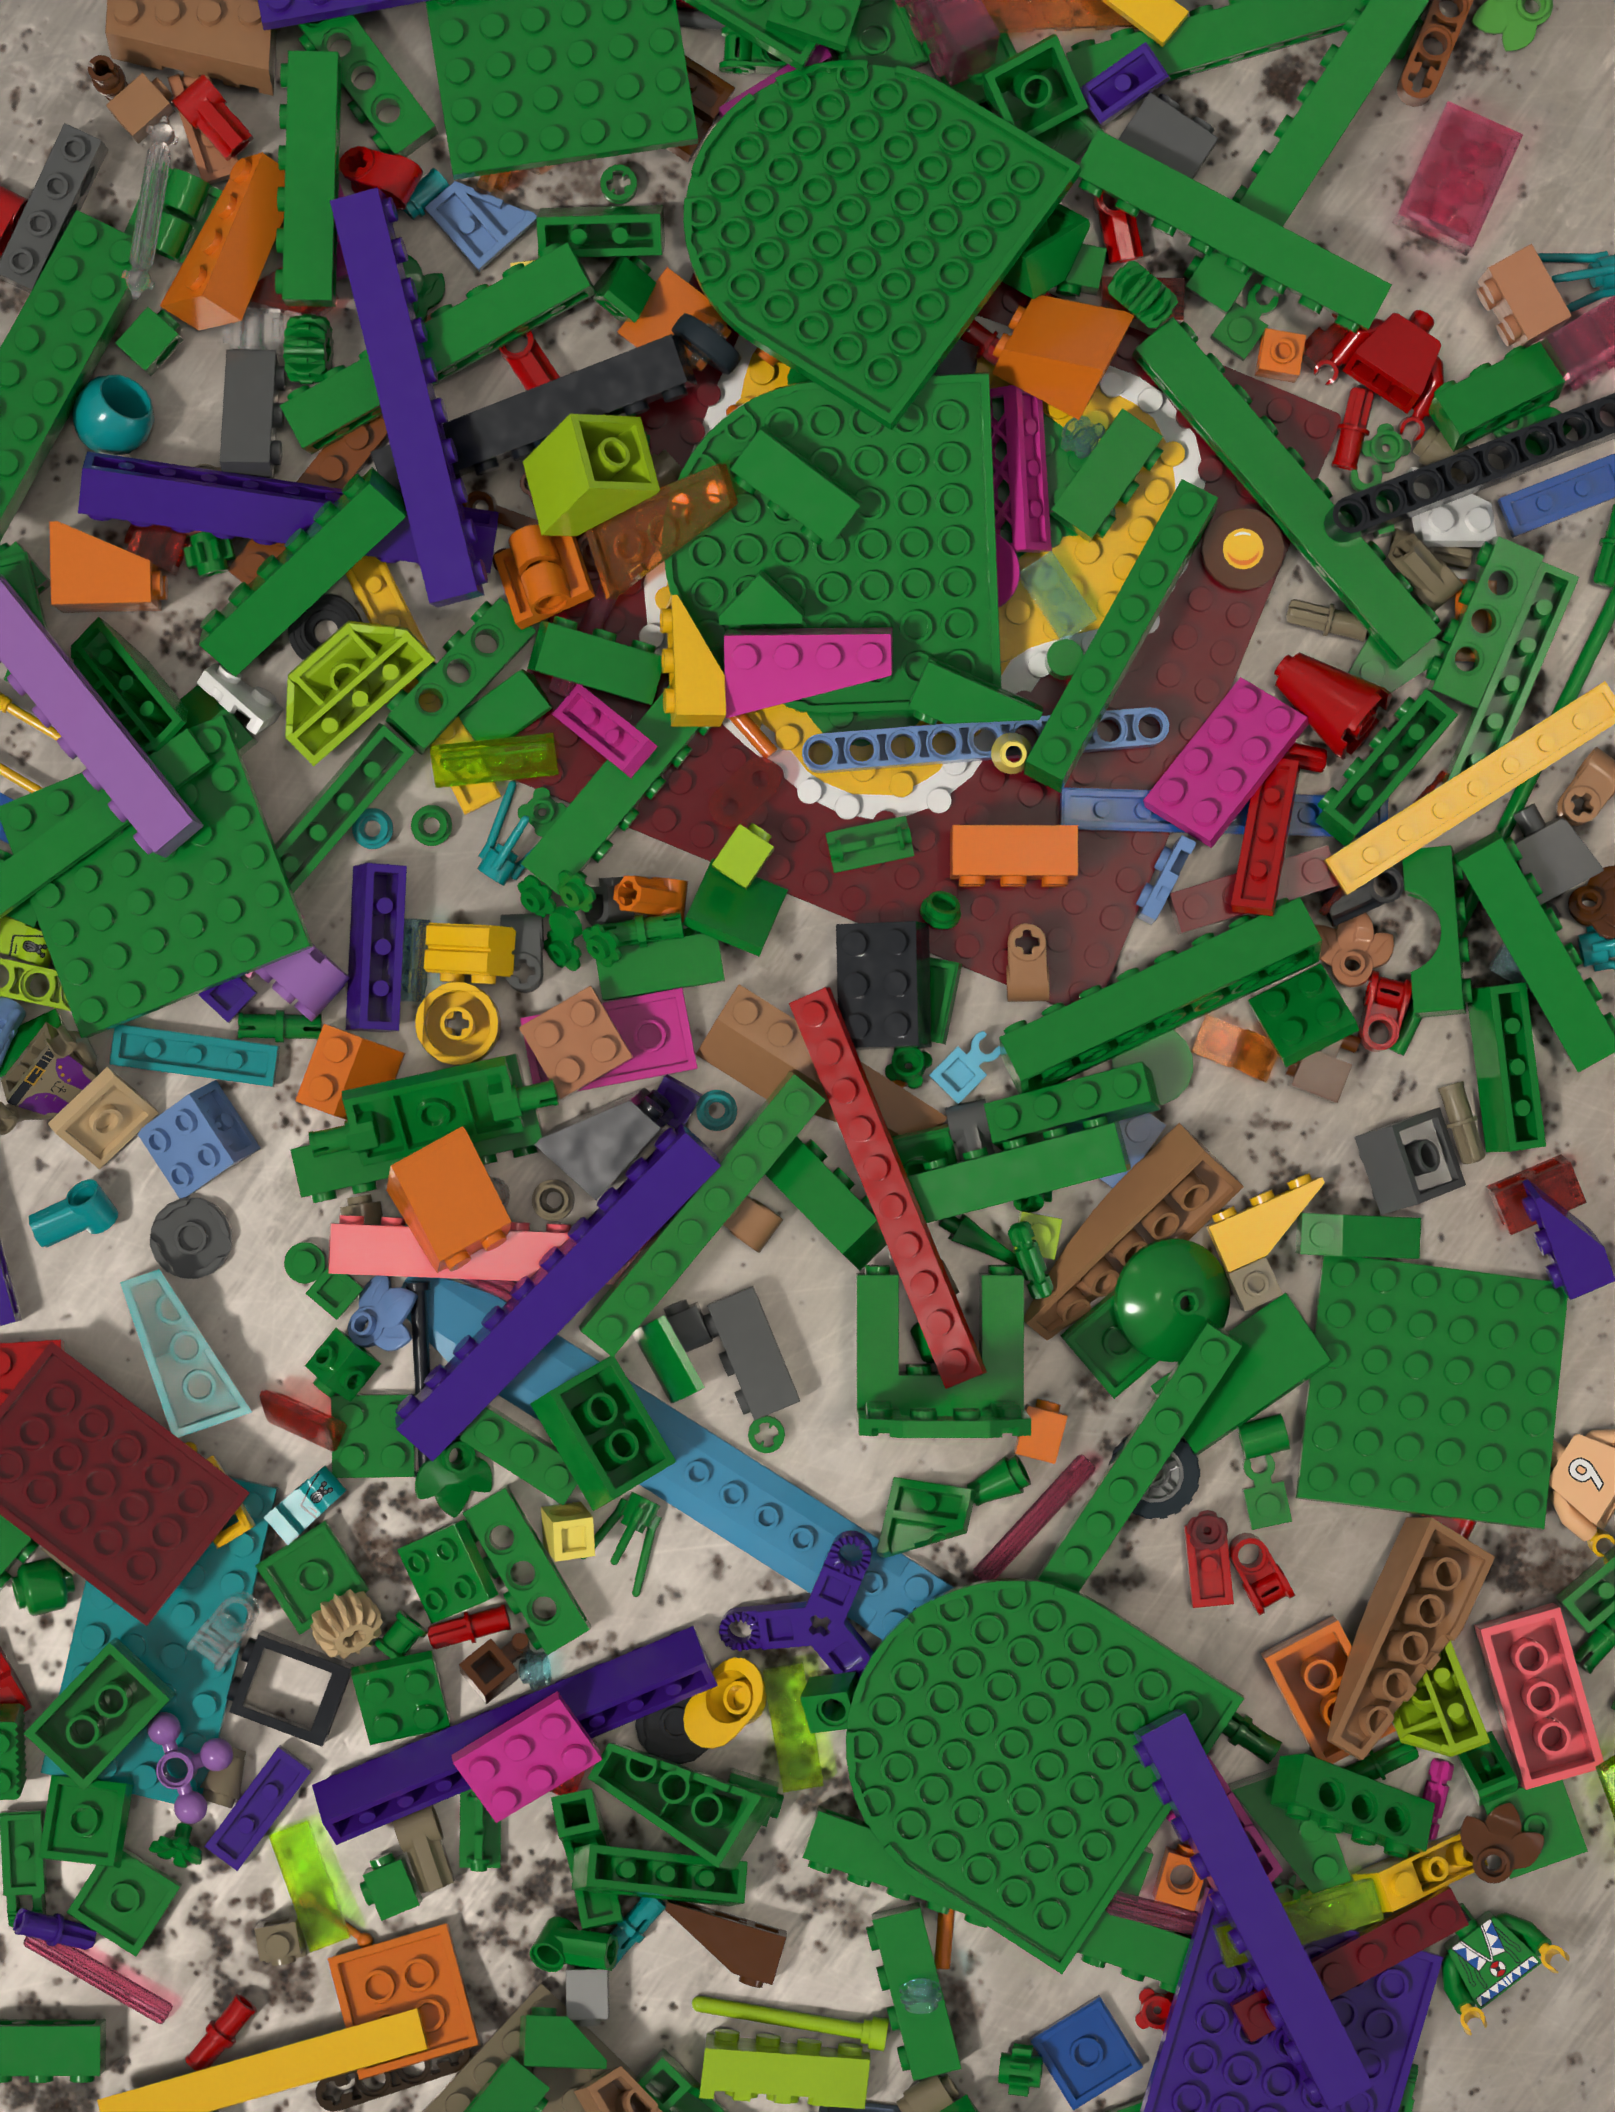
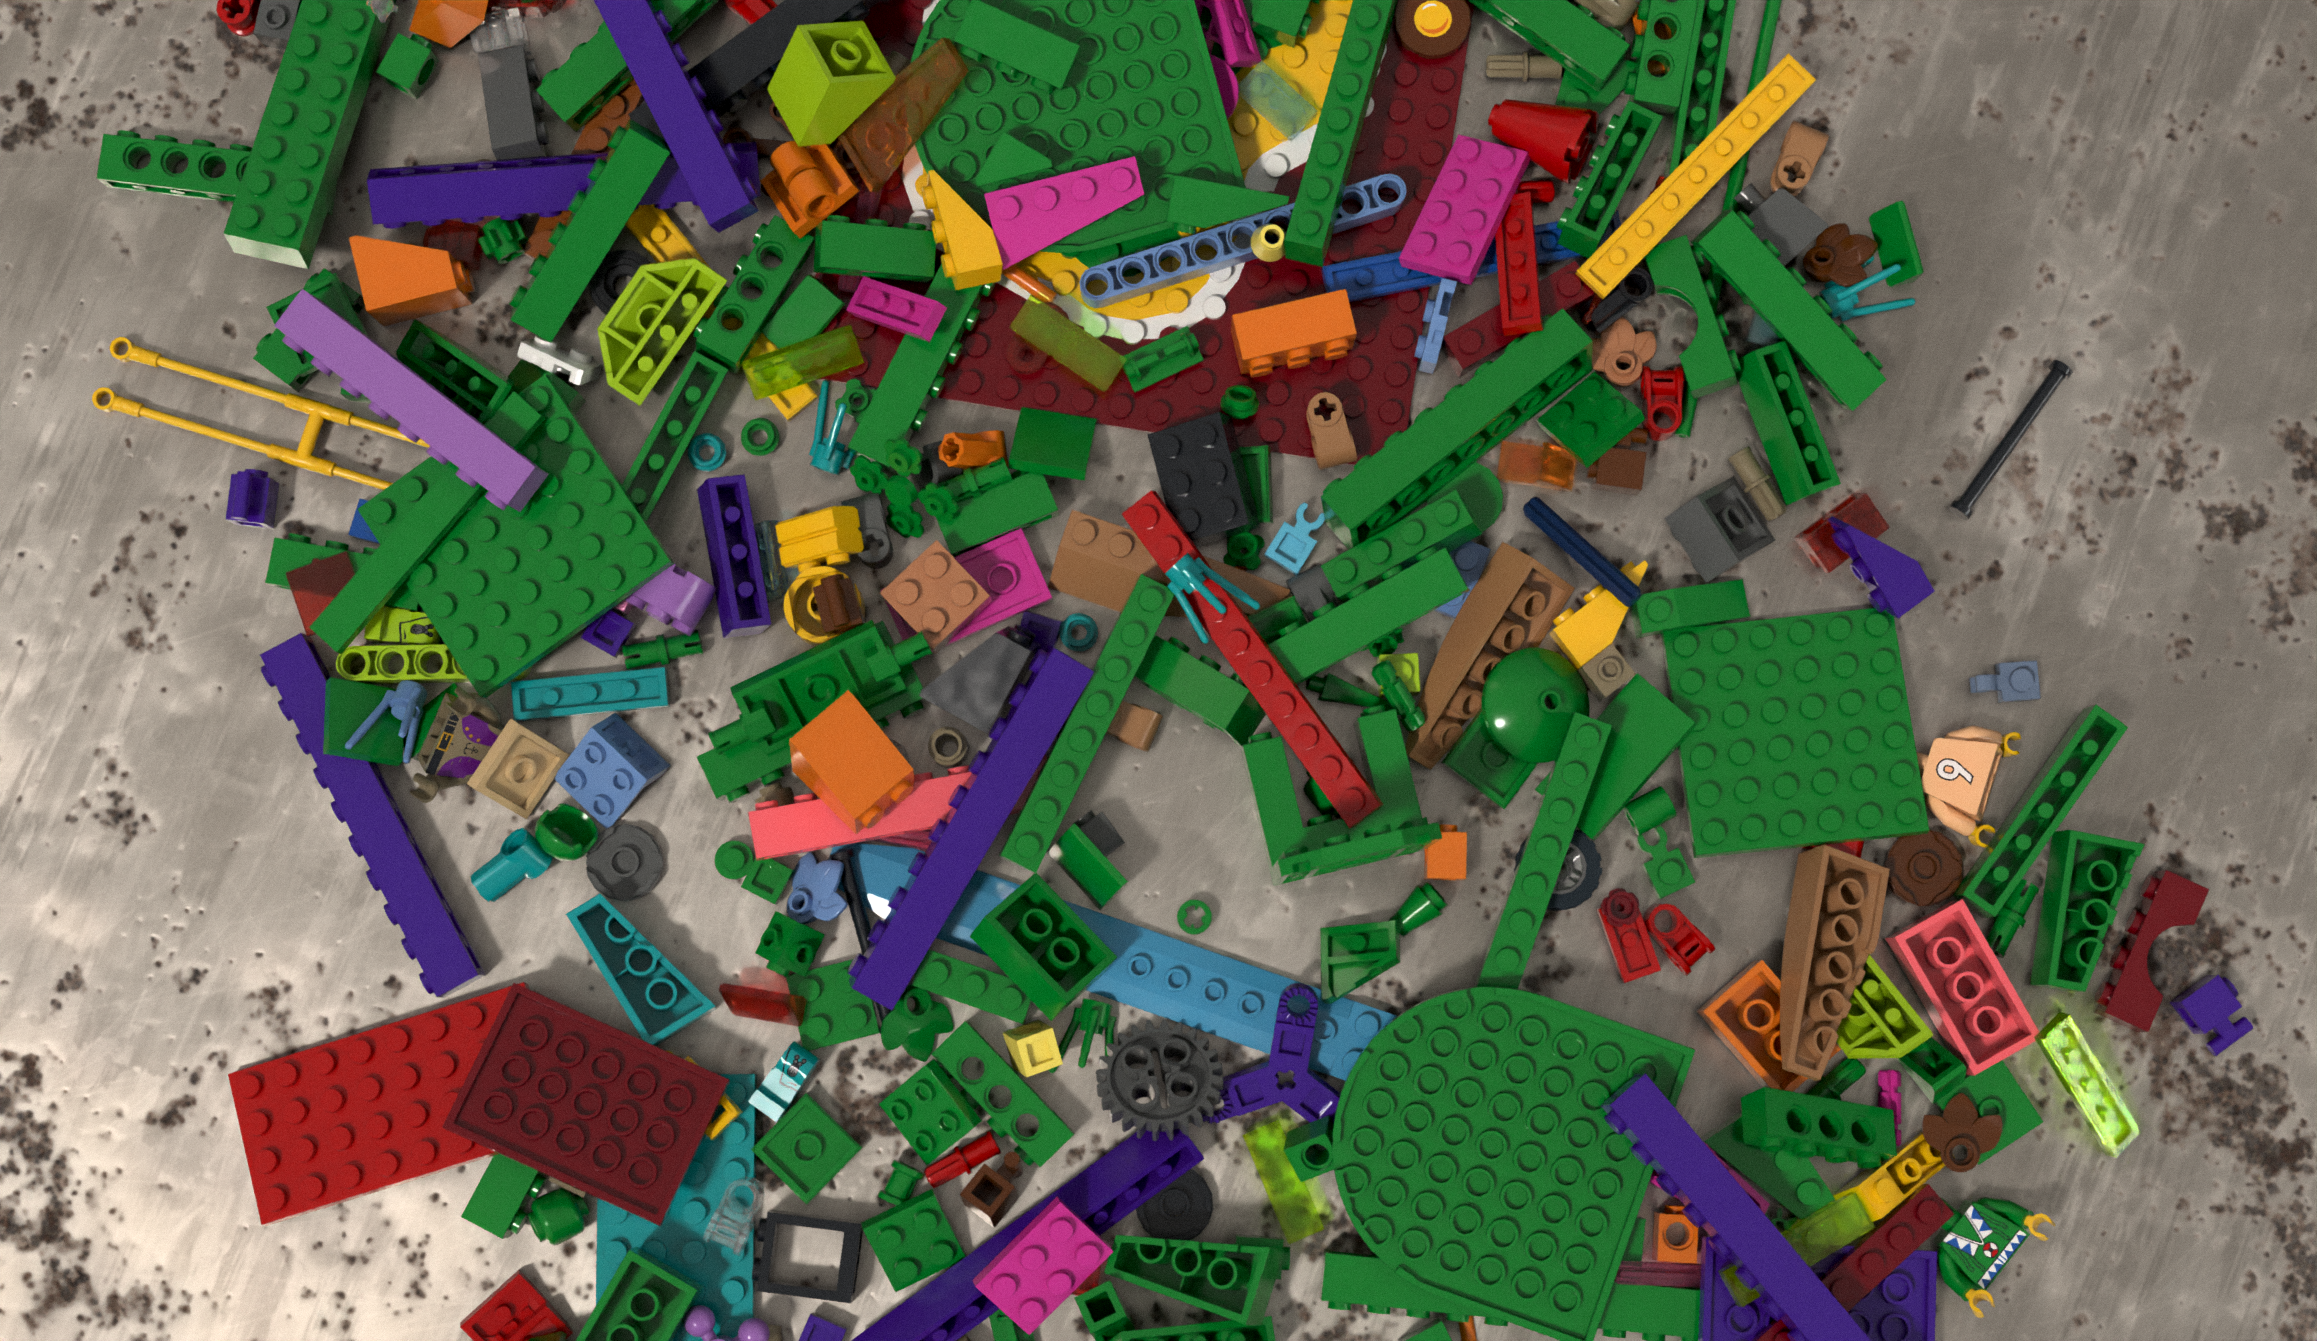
camera: 10 degrees left, 5 degrees down
teal helmet [72,374,155,456] -> none
green gear [283,314,334,384] -> none
orange slope [295,1024,405,1120] -> none
tan gear [310,1589,383,1659] -> none
clear light blue plate [519,1650,551,1691] -> none
yellow piece [683,1657,767,1749] -> none
dark grey brick [703,1286,800,1420] -> none
lime brick [712,823,774,890] -> none
clear pink axle [973,1455,1096,1581] -> none
green piece [1045,639,1084,680] -> none
green pin [1222,1712,1282,1764] -> none
none -> green hair [535,803,598,861]
none -> reddish brown brick [813,574,865,637]
none -> clear neon green plate [1009,294,1127,392]
none -> dark grey gear [1096,1019,1223,1141]
none -> teal plant [1165,553,1260,644]
none -> dark blue axle [1523,497,1642,607]
none -> reddish brown tile [1883,830,1963,907]

